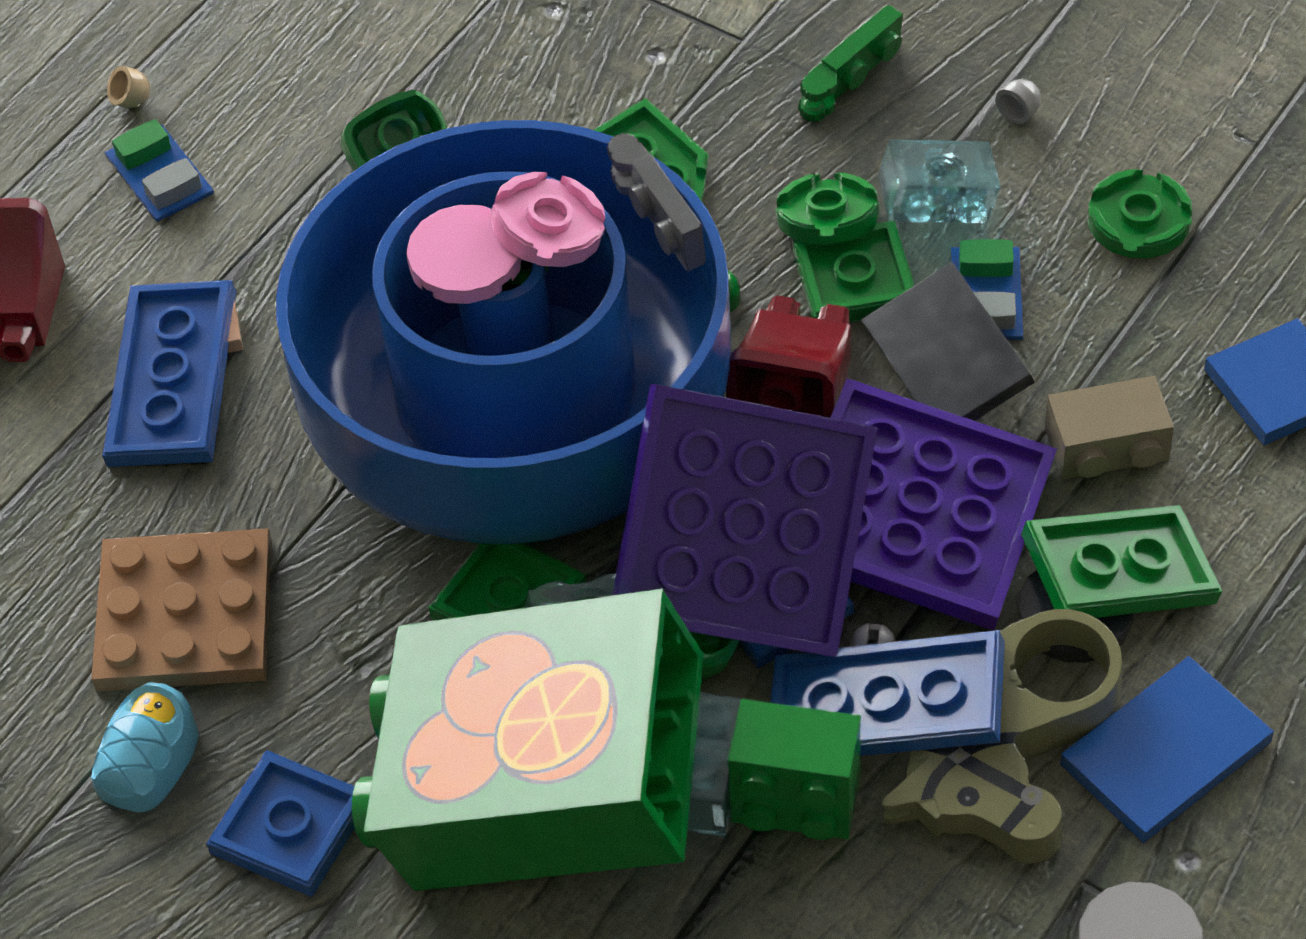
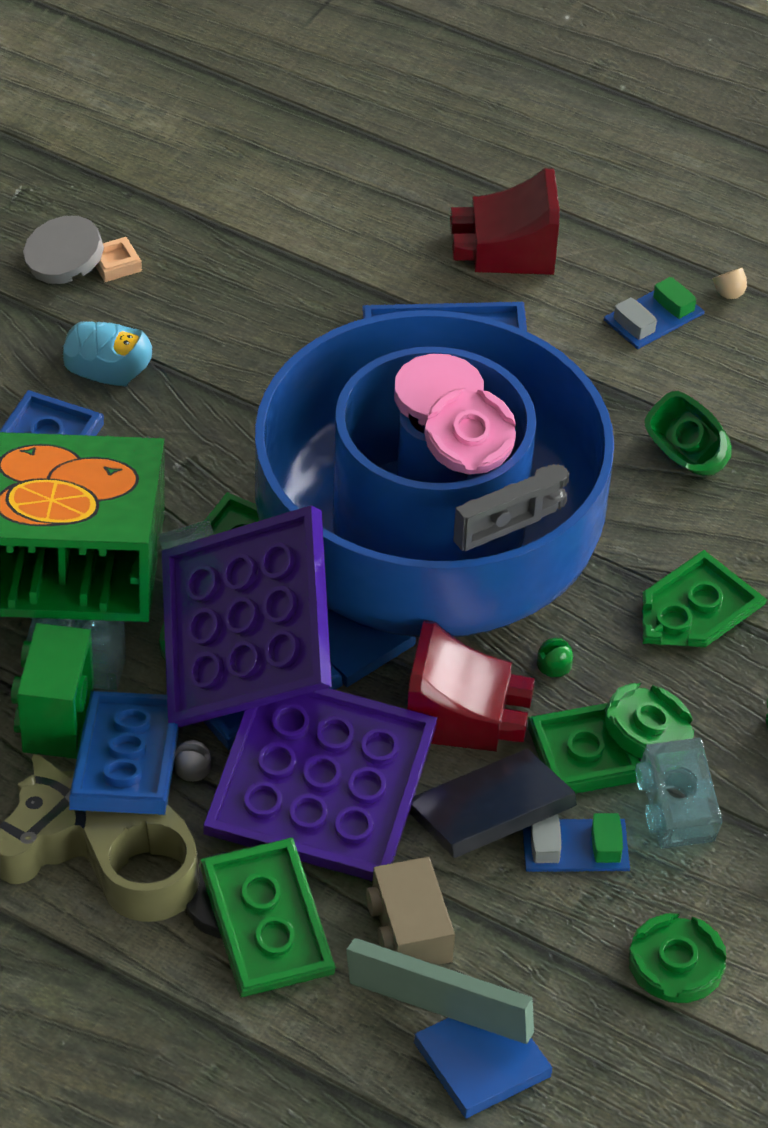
camera: 80 degrees right, 5 degrees down
medium nougat plate [91,528,272,692] -> none
blue tile [1060,656,1274,843] -> none
none -> sand green tile [346,938,534,1044]

